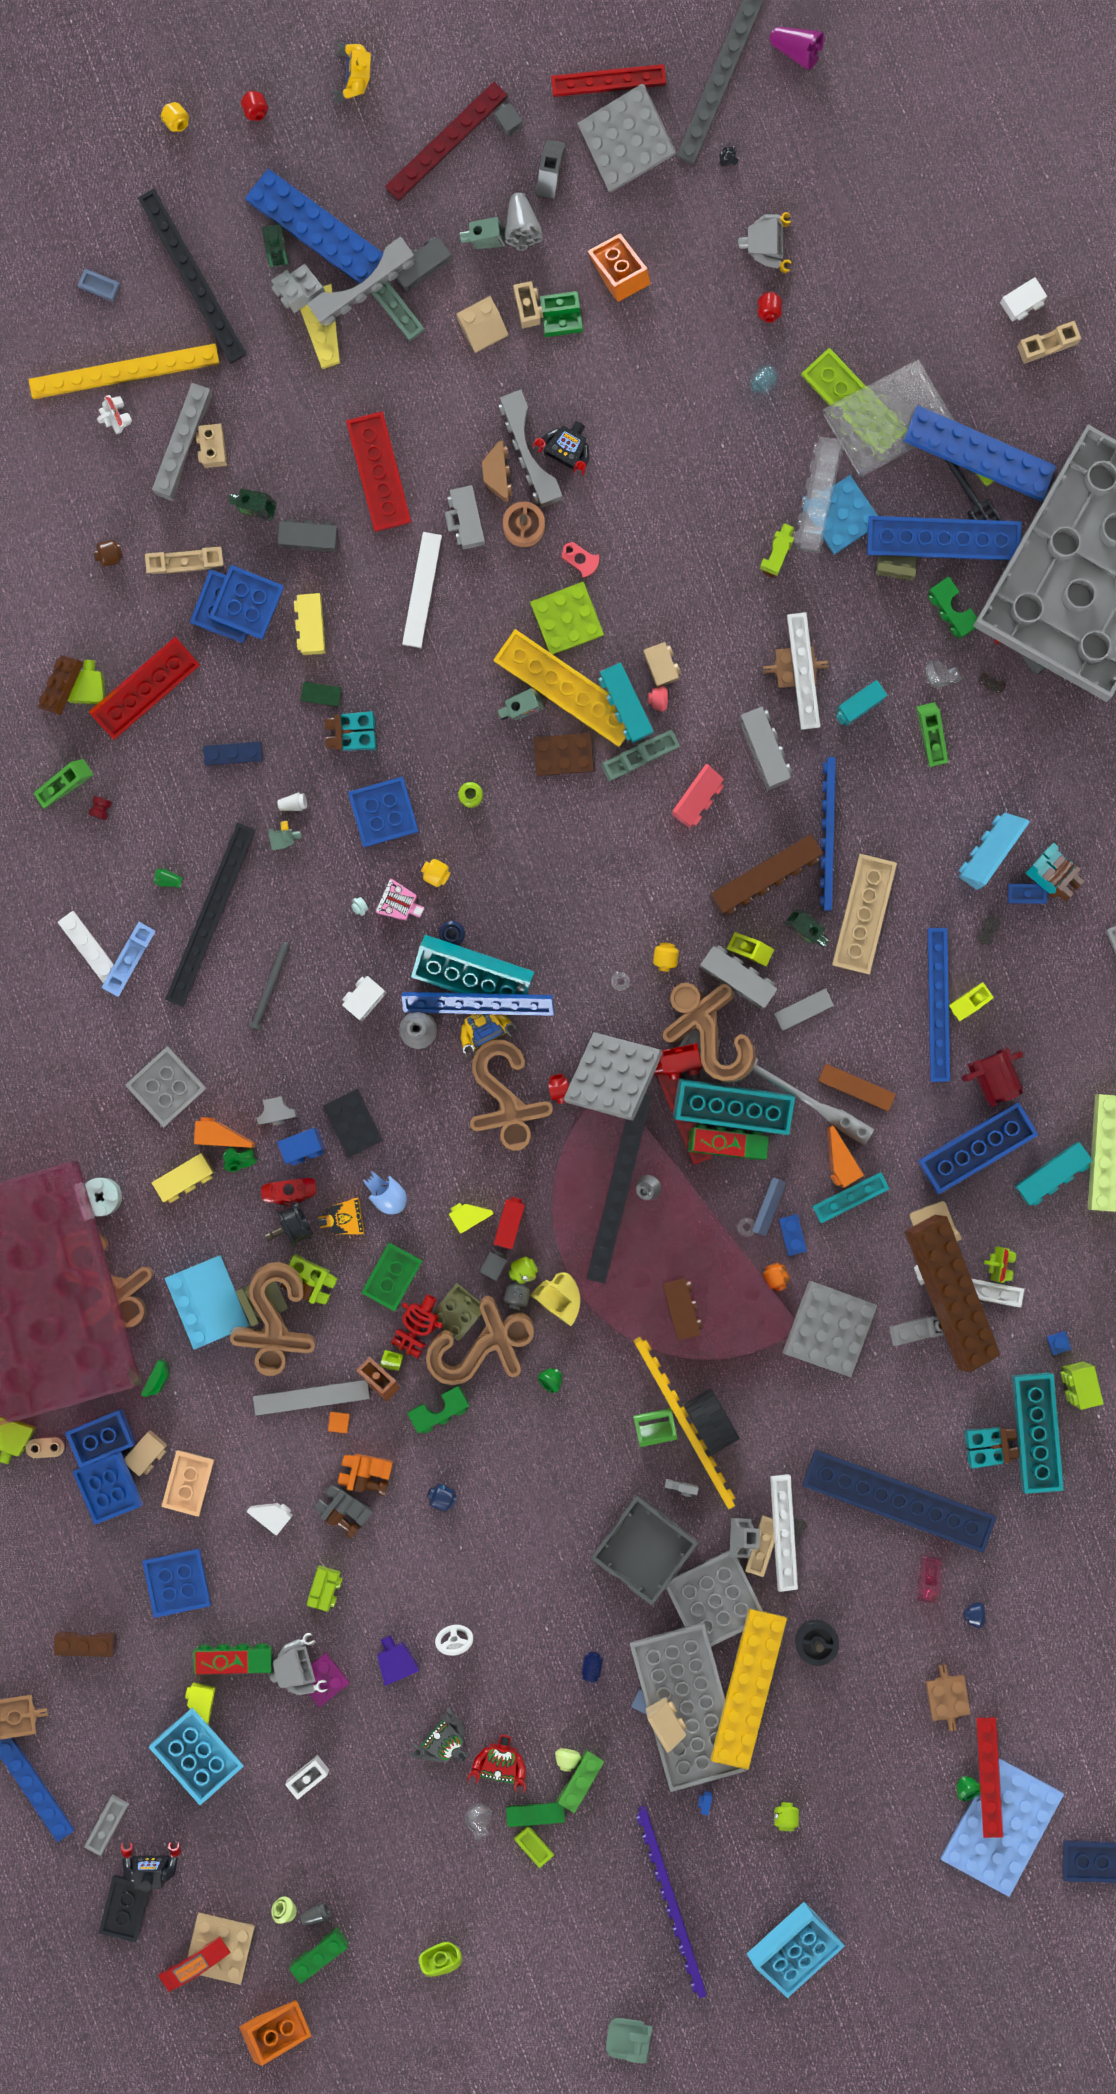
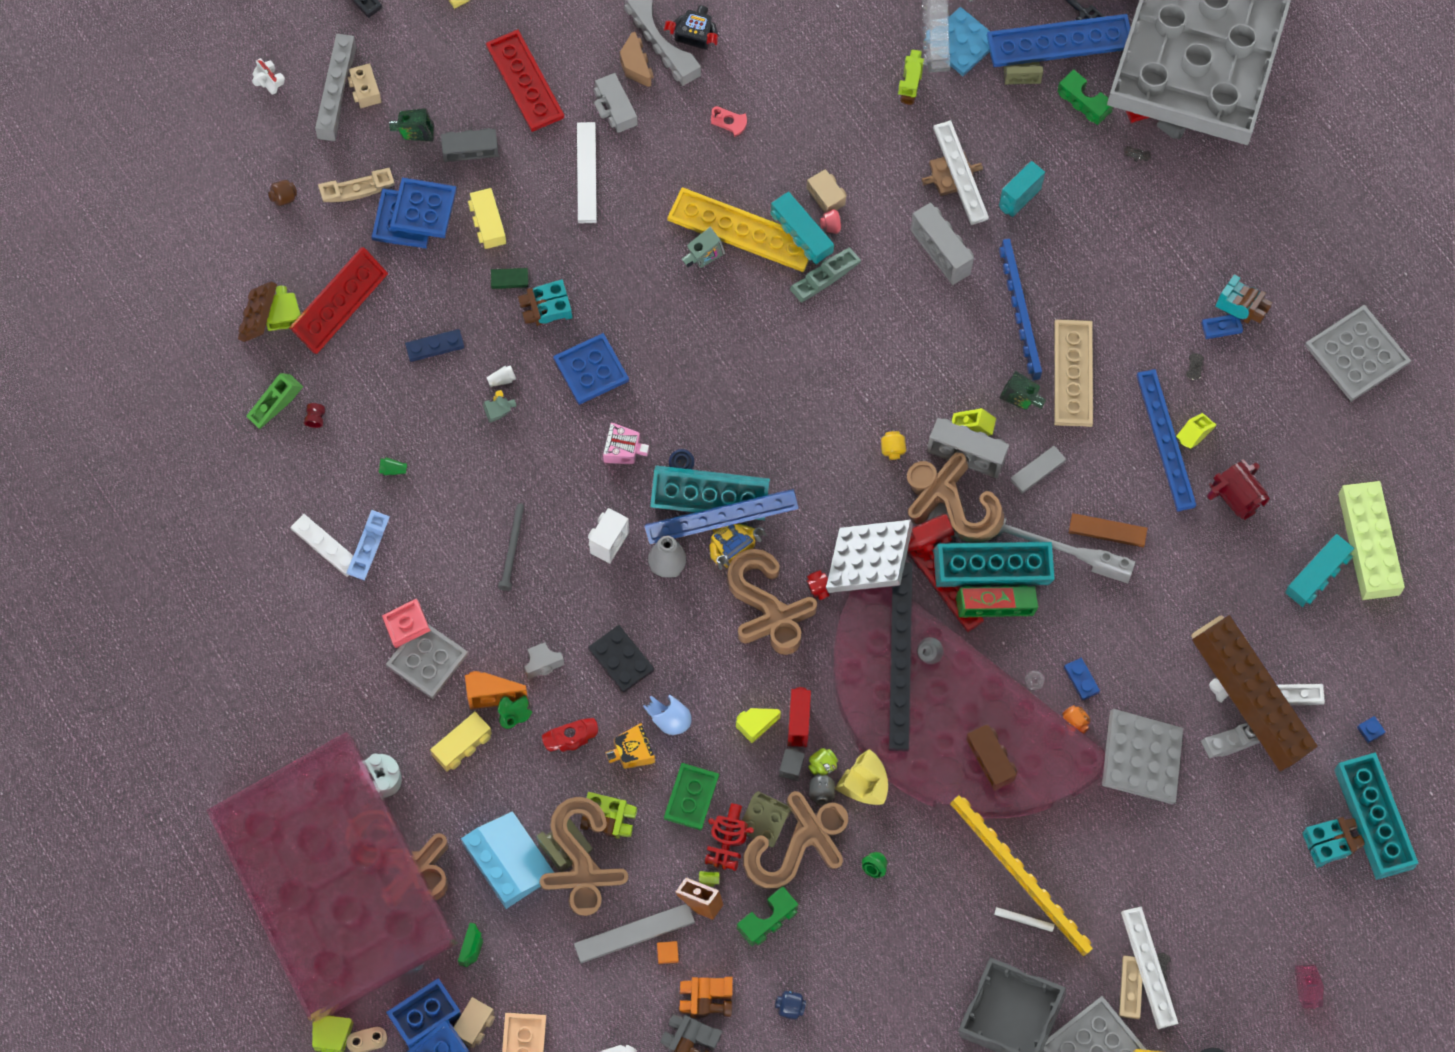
camera: 20 degrees left, 20 degrees down
yellow plate [29,344,220,399] -> none
black plate [165,822,256,1007] -> none
black wheel [265,1201,314,1247] -> none
blue brick [277,1128,326,1166] -> none
light aqua plate [351,897,368,916] -> none
yellow head [421,859,451,887] -> none
lime head [458,782,483,808] -> none
nougat wheel [503,502,545,547] -> none
lime plate [530,581,604,655] -> none
reddish brown plate [533,733,594,776] -> none
clear plate [611,972,630,991] -> none
bright green tile [633,1408,678,1447] -> none
light grey plate [664,1479,699,1497] -> none
coral slope [672,764,724,828] -> none
black tyre [683,1389,740,1455] -> none
reddish brown brick [710,834,823,916] -> none
light grey brick [730,1518,760,1558] -> none
sand blue tile [753,1177,786,1236] -> none
dark blue plate [802,1449,997,1553] -> none
teal plate [812,1172,889,1223] -> none
orange slope [827,1126,864,1187] -> none
bright green slope [916,702,948,767] -> none
blue brick [917,1102,1038,1194] -> none
clear piece [924,659,962,688] -> none
medium azure slope [959,813,1030,890] -> none
dark blue cone [964,1602,985,1629] -> none
lime hips [984,1246,1016,1283] -> none
lime brick [1060,1361,1104,1410] -> none
none -> coral tile [382,599,431,648]
none -> white bar [994,907,1055,932]

